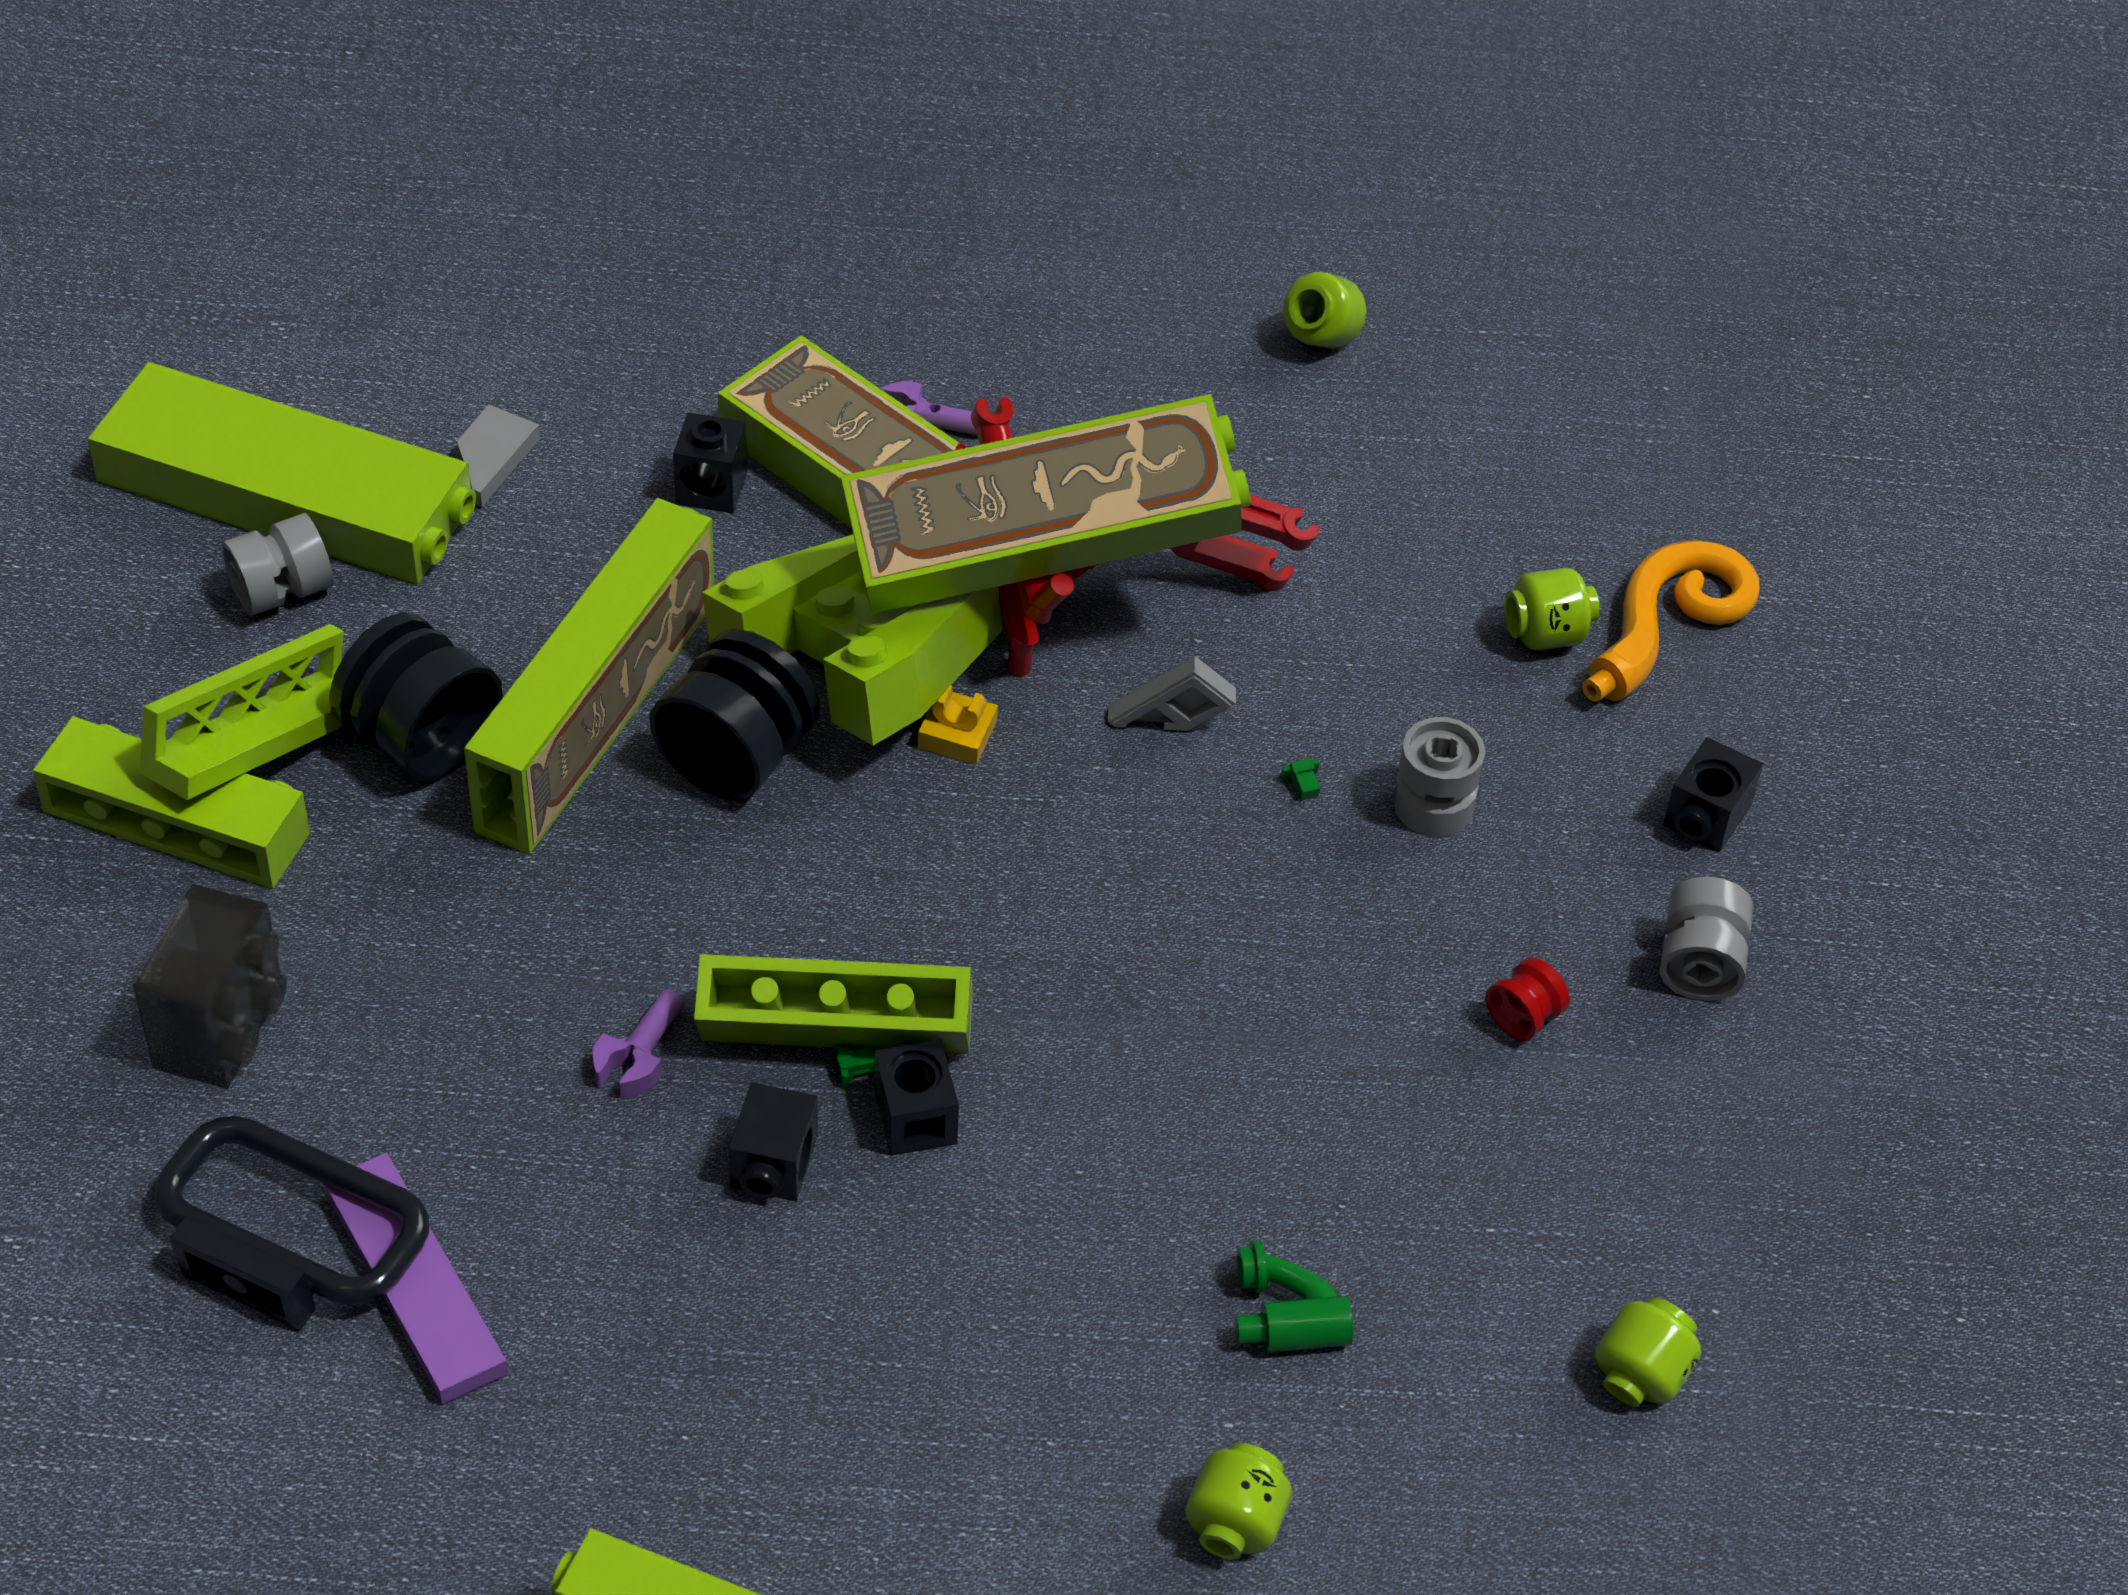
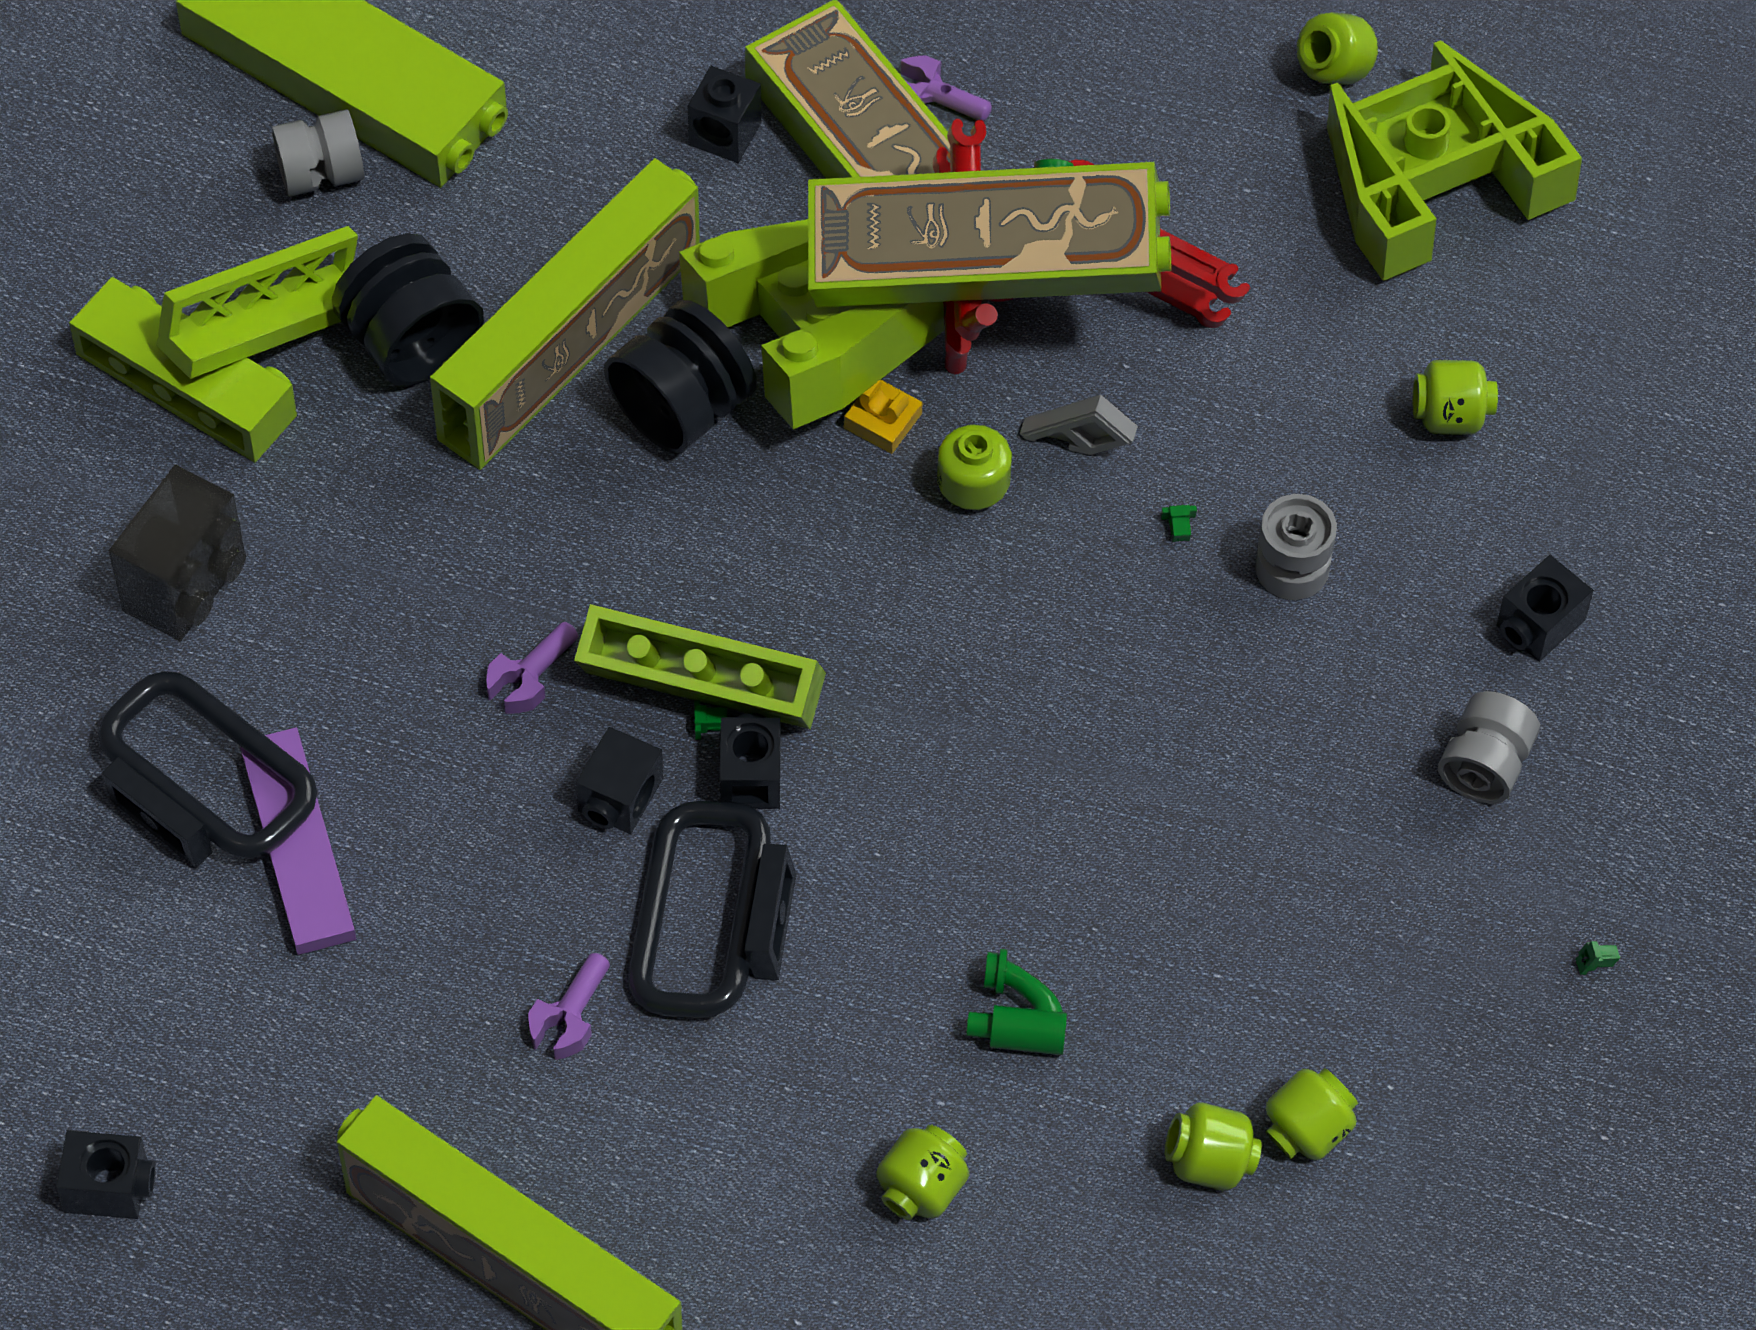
camera: 15 degrees right, 10 degrees up
light grey tile [457,404,540,507] -> none
red wheel [1485,957,1570,1041] -> none
light orange plant [1582,540,1760,702] -> none
none -> medium lavender bar [528,953,610,1060]
none -> black bar [629,800,797,1018]
none -> lime head [937,424,1012,510]
none -> lime head [1165,1102,1262,1191]
none -> lime wedge [1327,40,1582,281]
none -> green piece [1576,941,1620,975]

